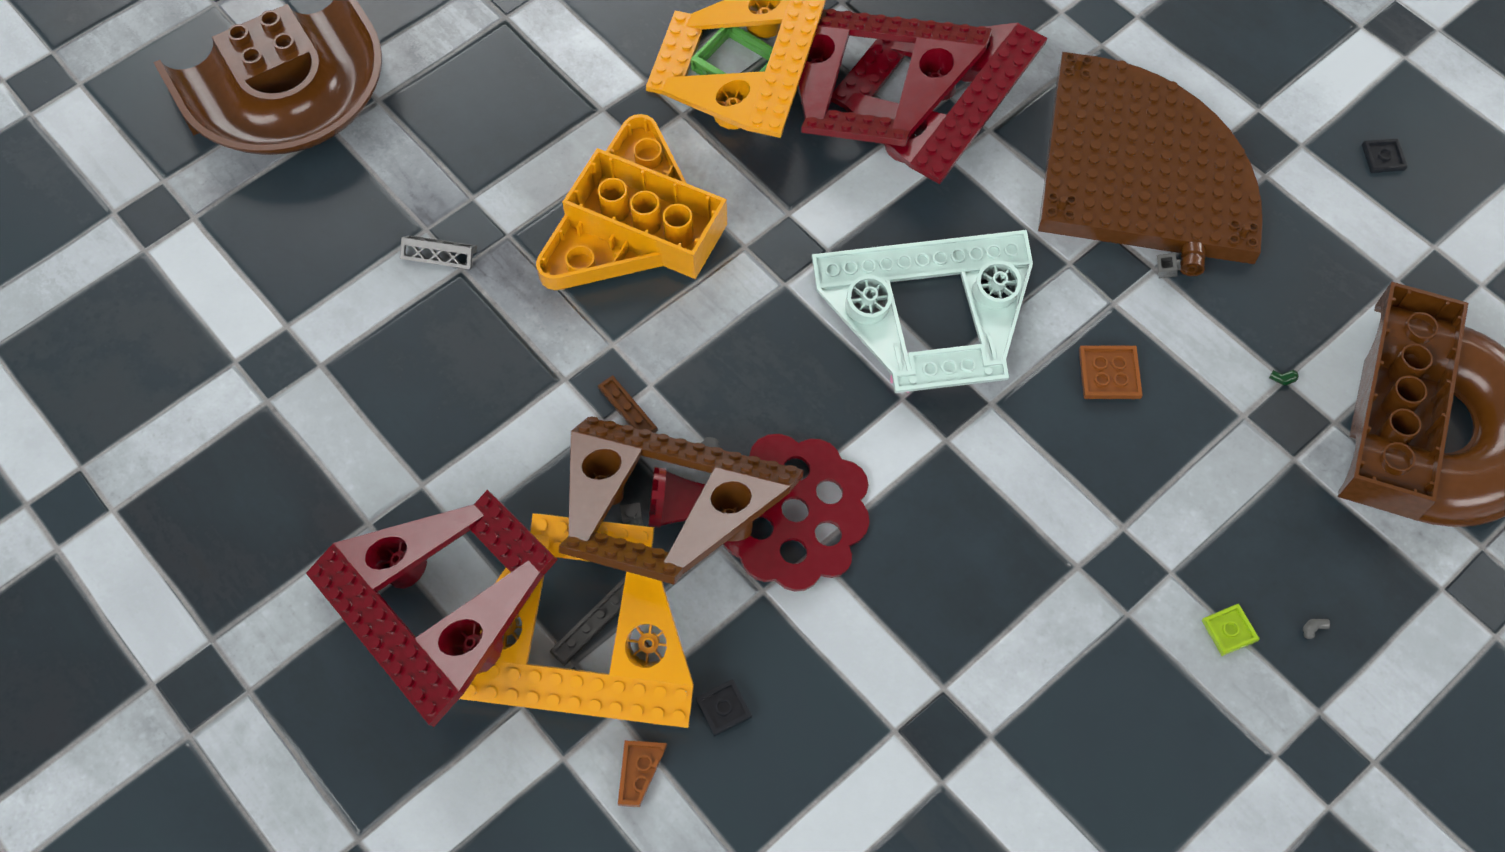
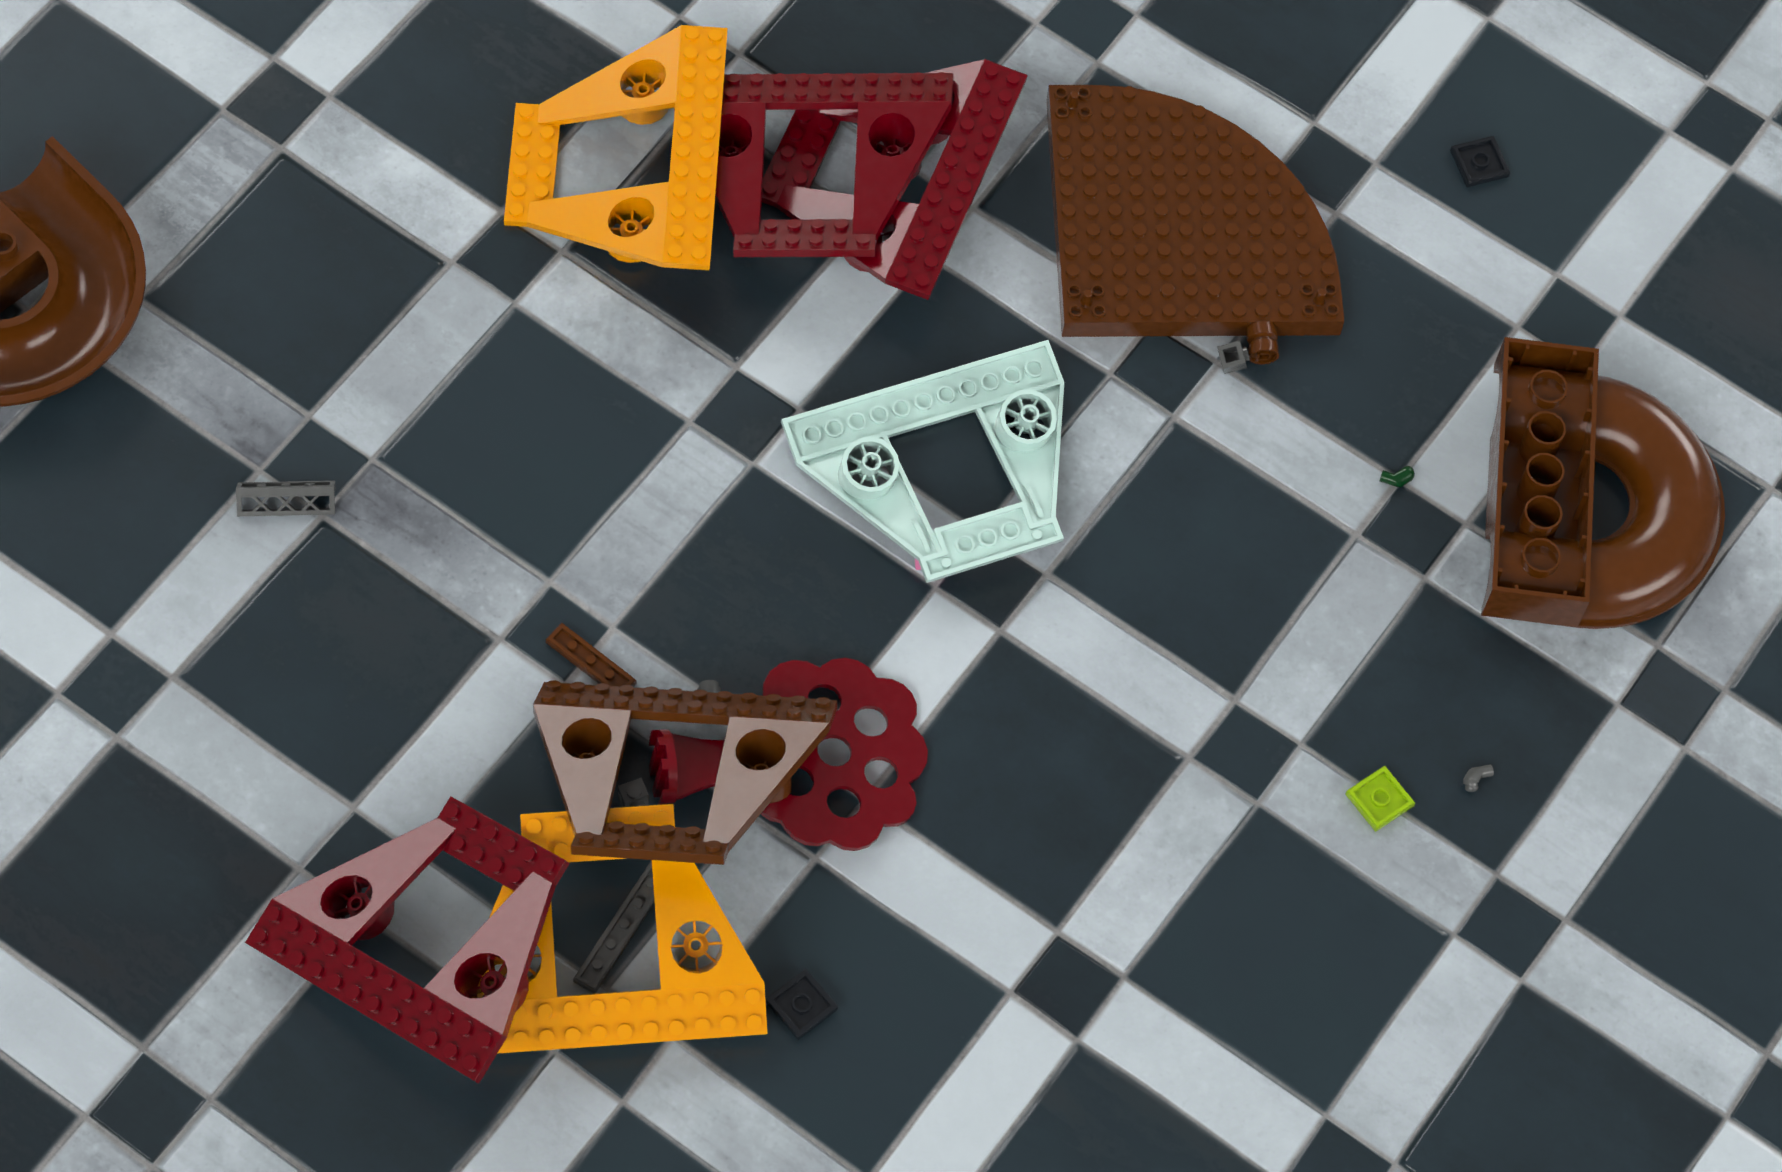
camera: 20 degrees left, 0 degrees up
light orange brick [536,114,728,290] -> none
dark orange wing [618,740,667,807] -> none
bright green window [691,27,773,75] -> none
dark orange plate [1079,346,1143,399] -> none

